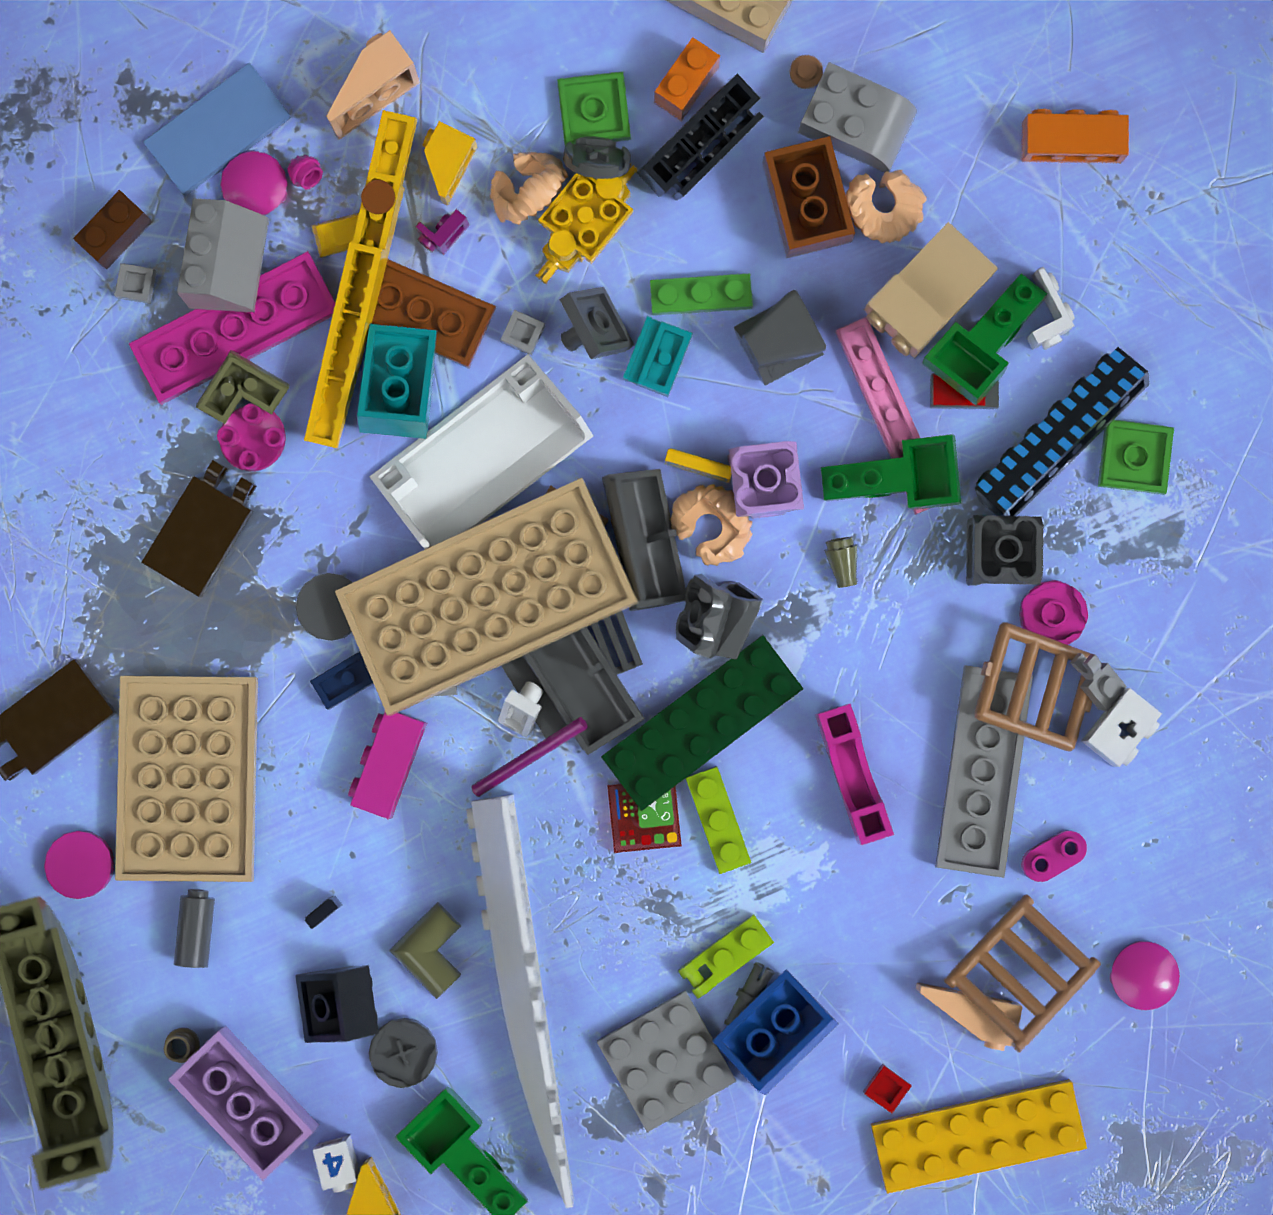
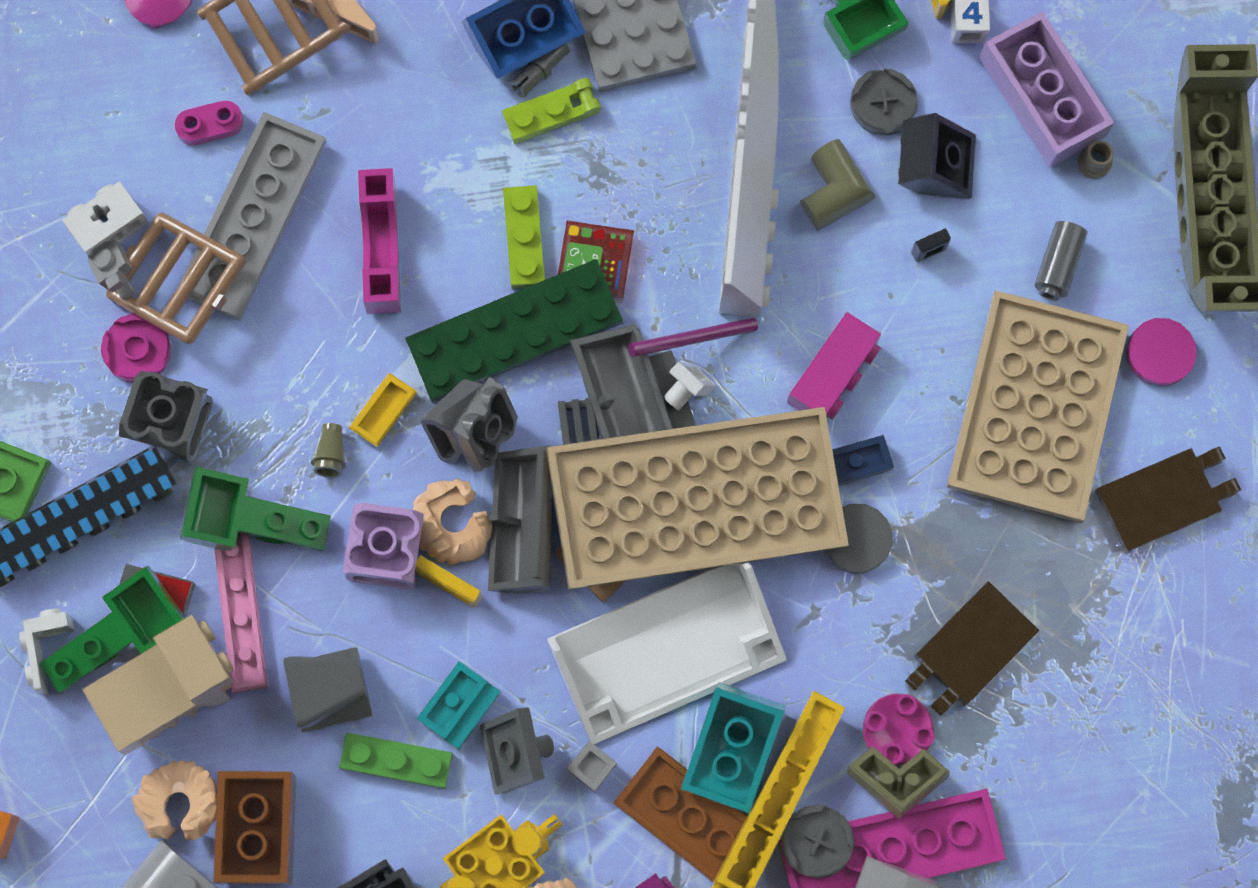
camera: 170 degrees left, 10 degrees down
none -> yellow tile [349,372,418,447]
none -> dark grey tile [781,805,854,879]

